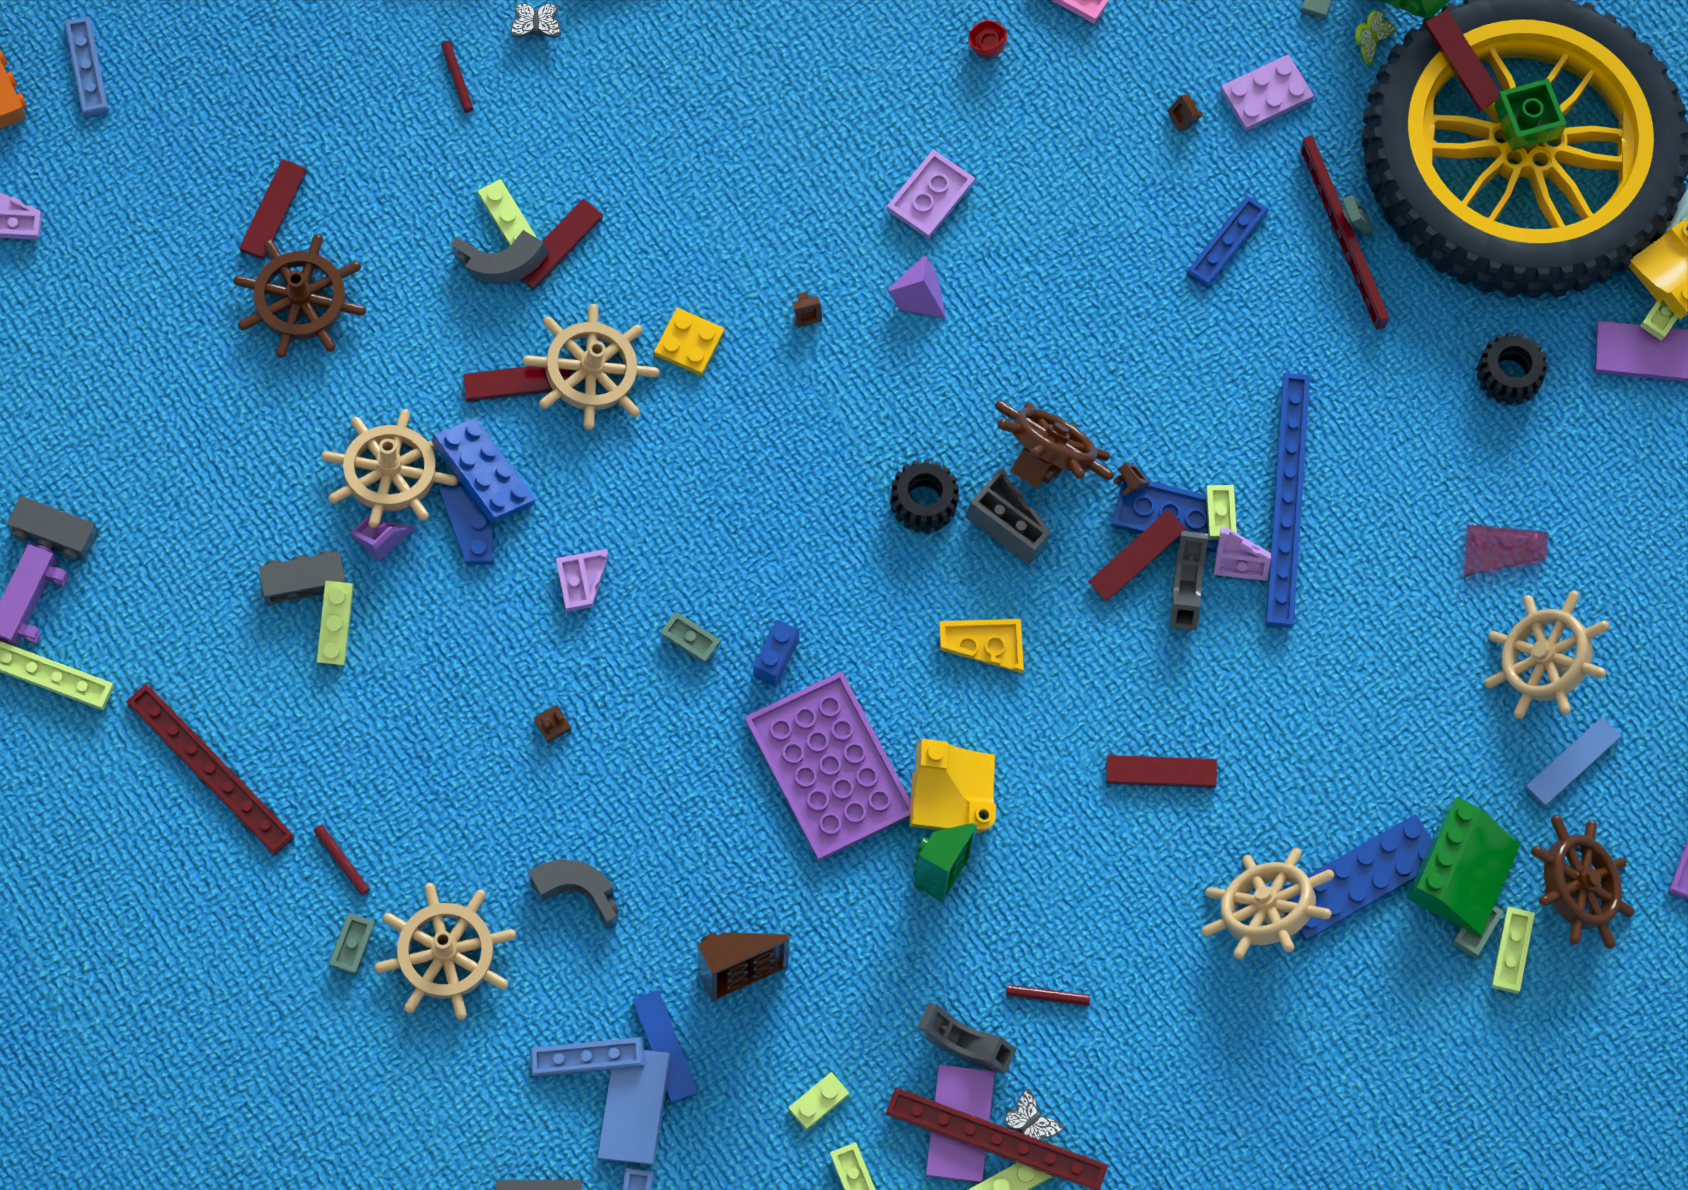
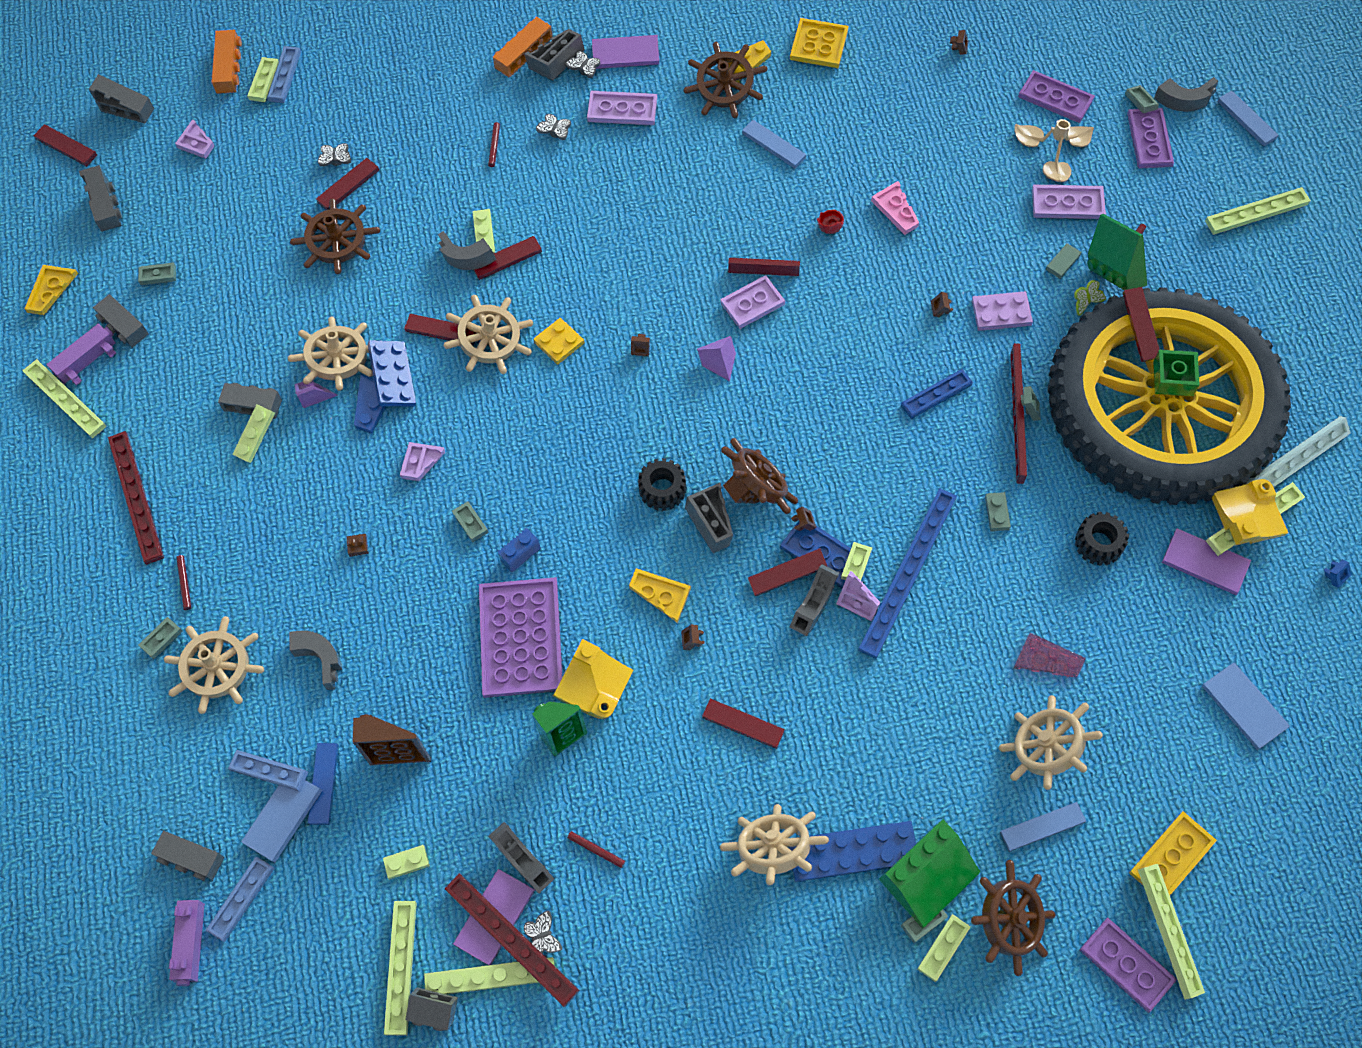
camera: 30 degrees right, 5 degrees down
none -> sand green plate [138,263,176,285]
none -> yellowish green plate [247,57,279,102]
none -> dark grey animal [318,143,351,166]
none -> tile [681,624,705,650]
none -> dark red tile [728,258,800,276]
none -> sand green plate [985,492,1011,531]

